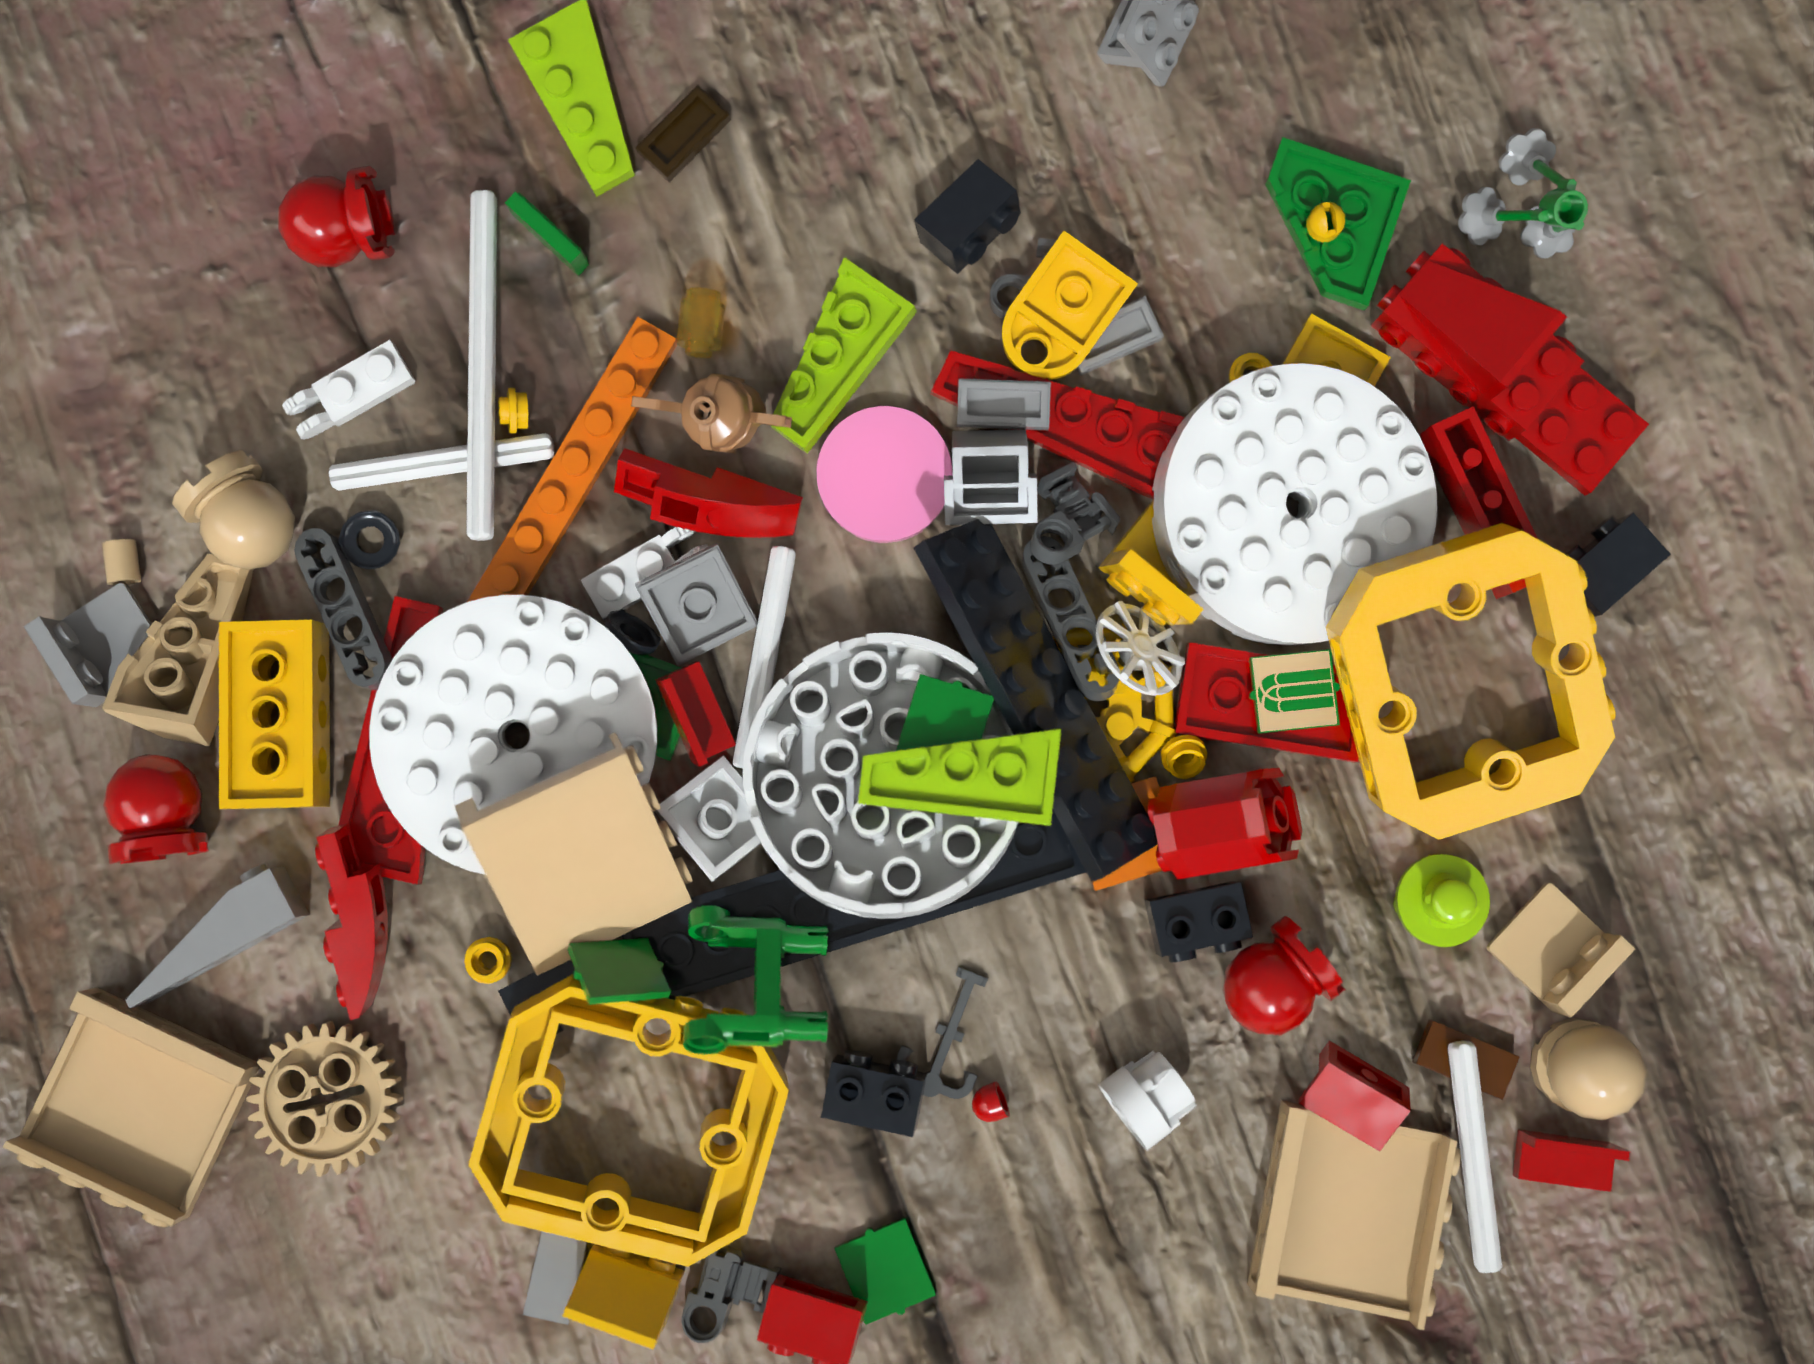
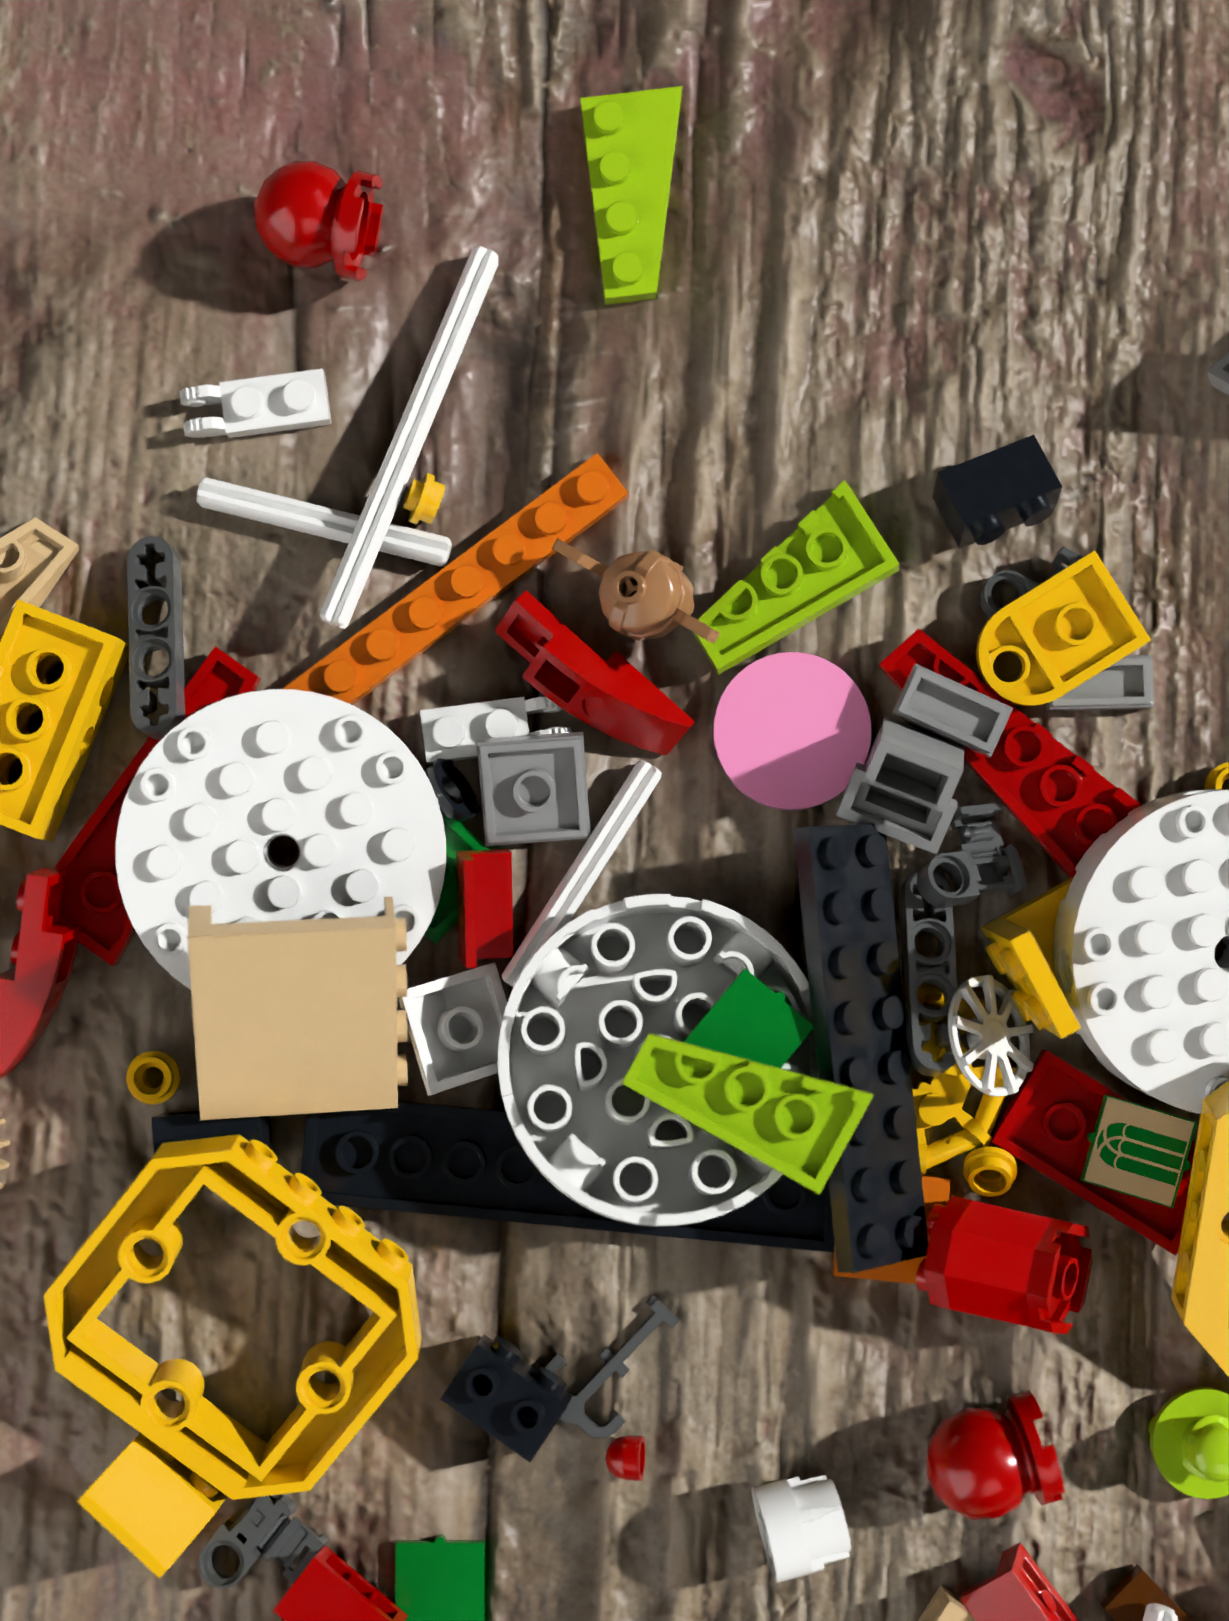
camera: 15 degrees right, 0 degrees up
tan tile [172,450,295,570] -> none
black piece [338,510,400,570] -> none
green tile [505,191,589,276] -> none
light grey tile [523,1231,589,1325] -> none
green piece [568,938,671,1005] -> none
dark brown tile [635,85,731,183] -> none
clear yellow brick [677,288,725,358] -> none
green connector [683,905,828,1055] -> none
black brick [1144,881,1253,963] -> none

